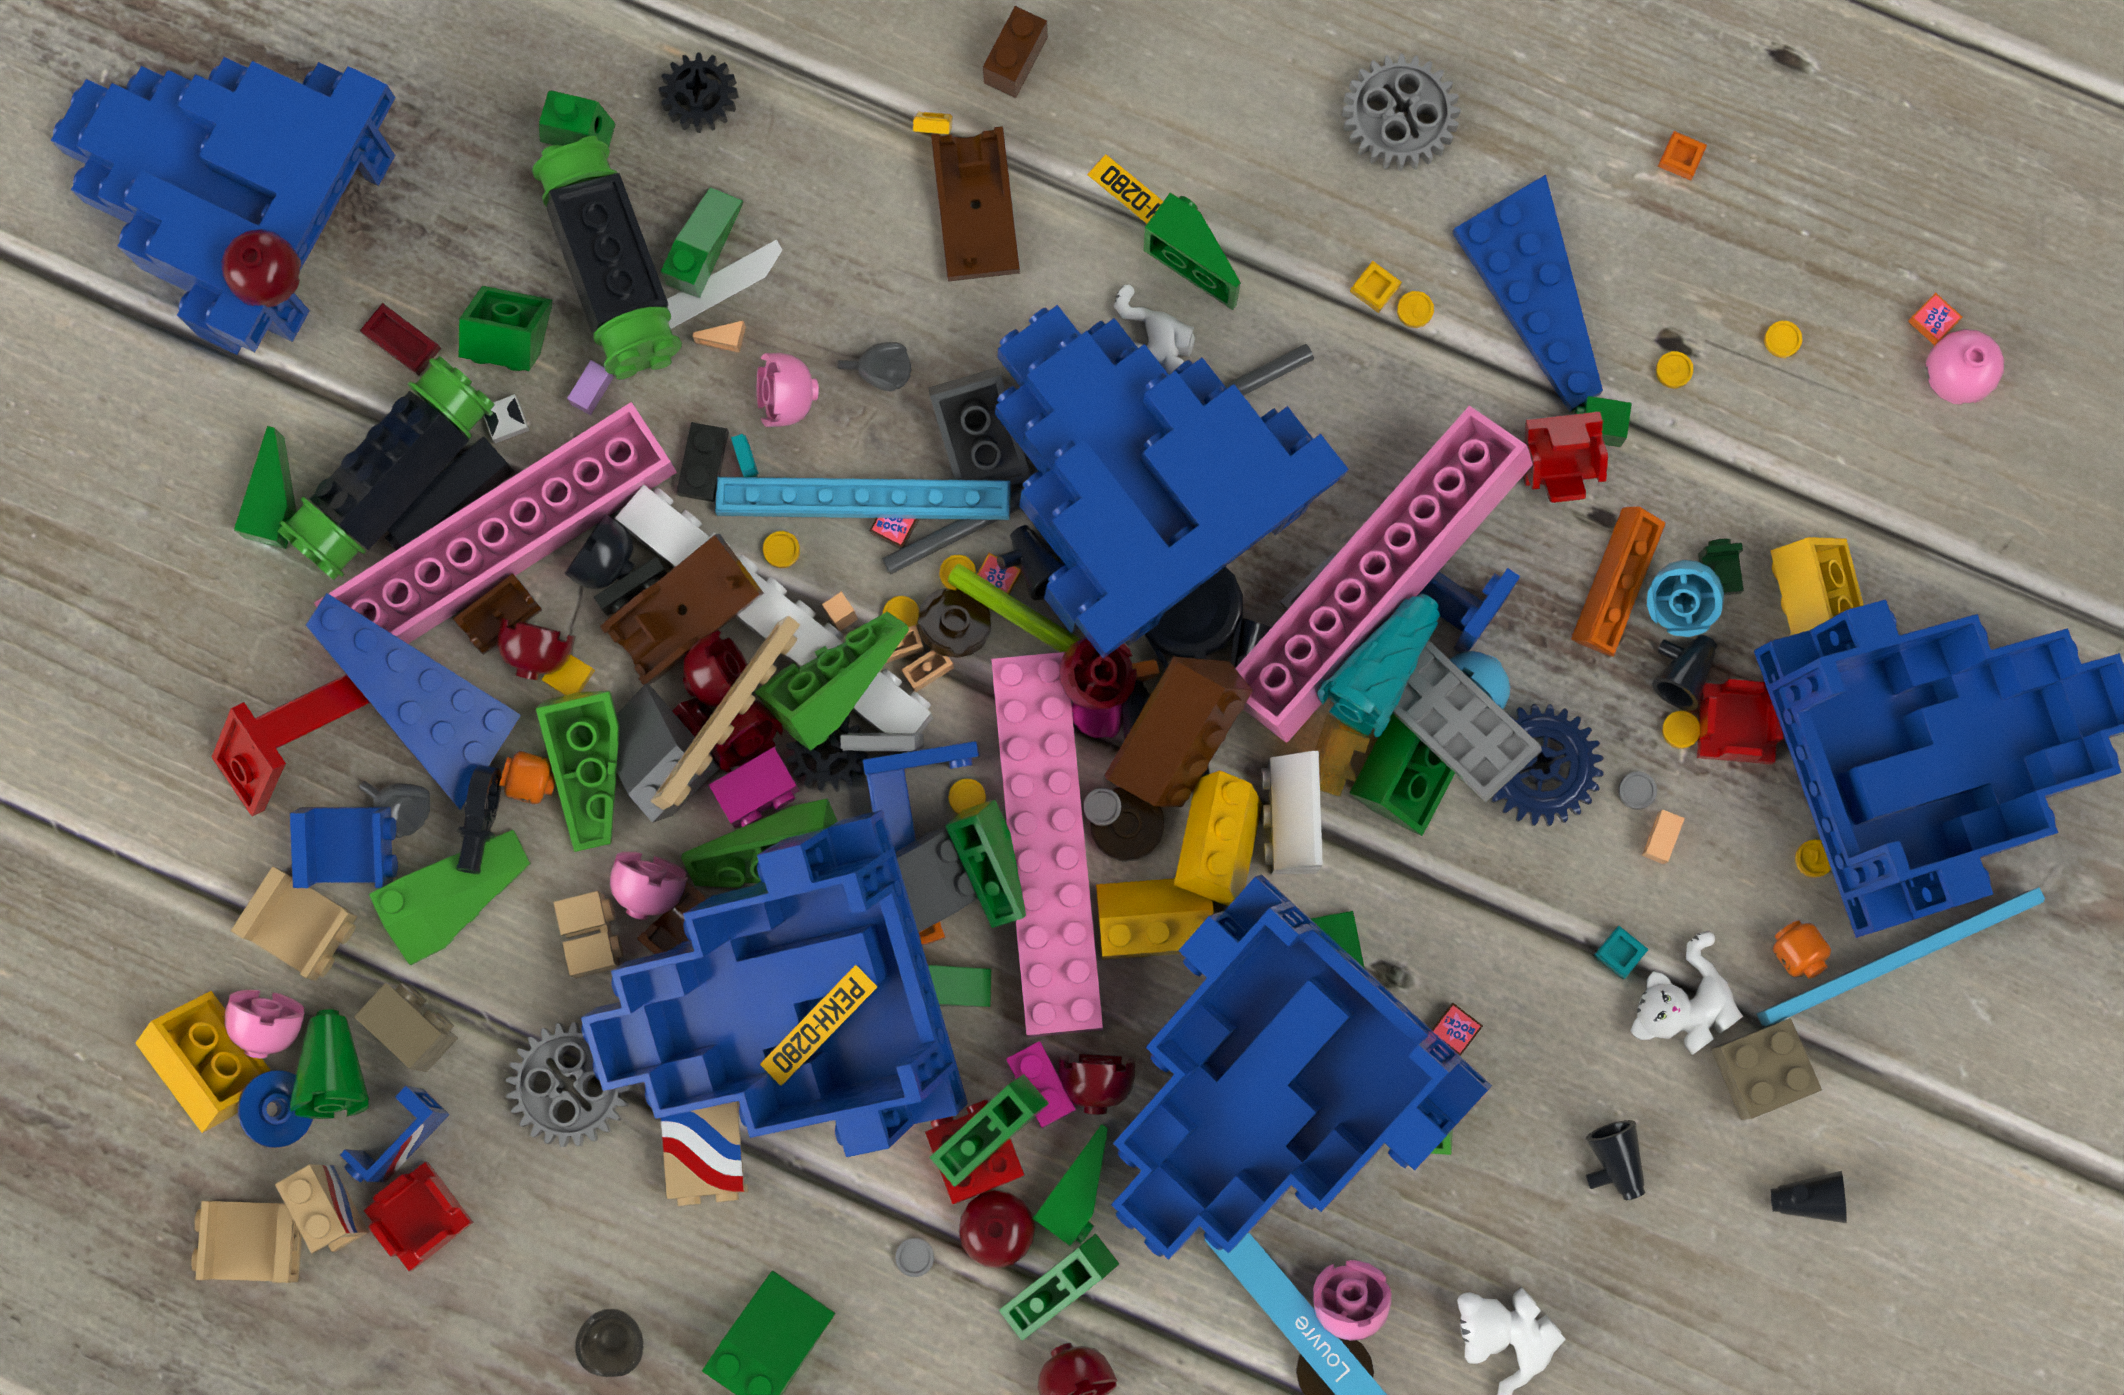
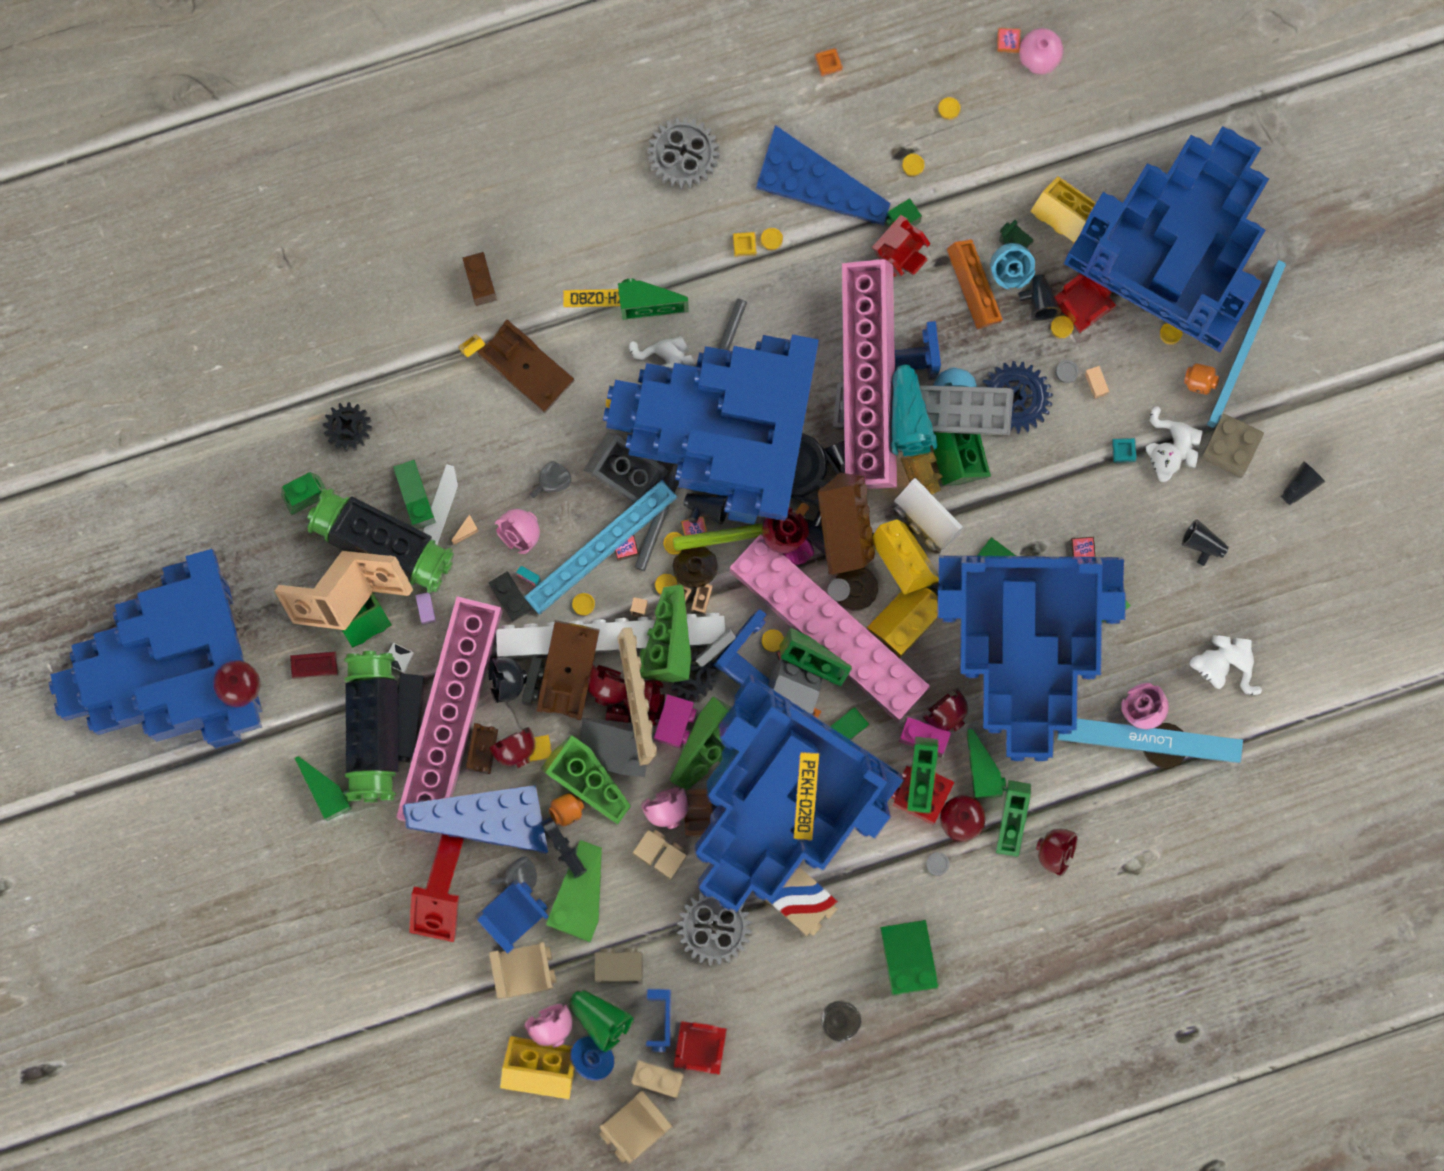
camera: 45 degrees left, 0 degrees up
none -> light nougat bracket [274,551,413,630]

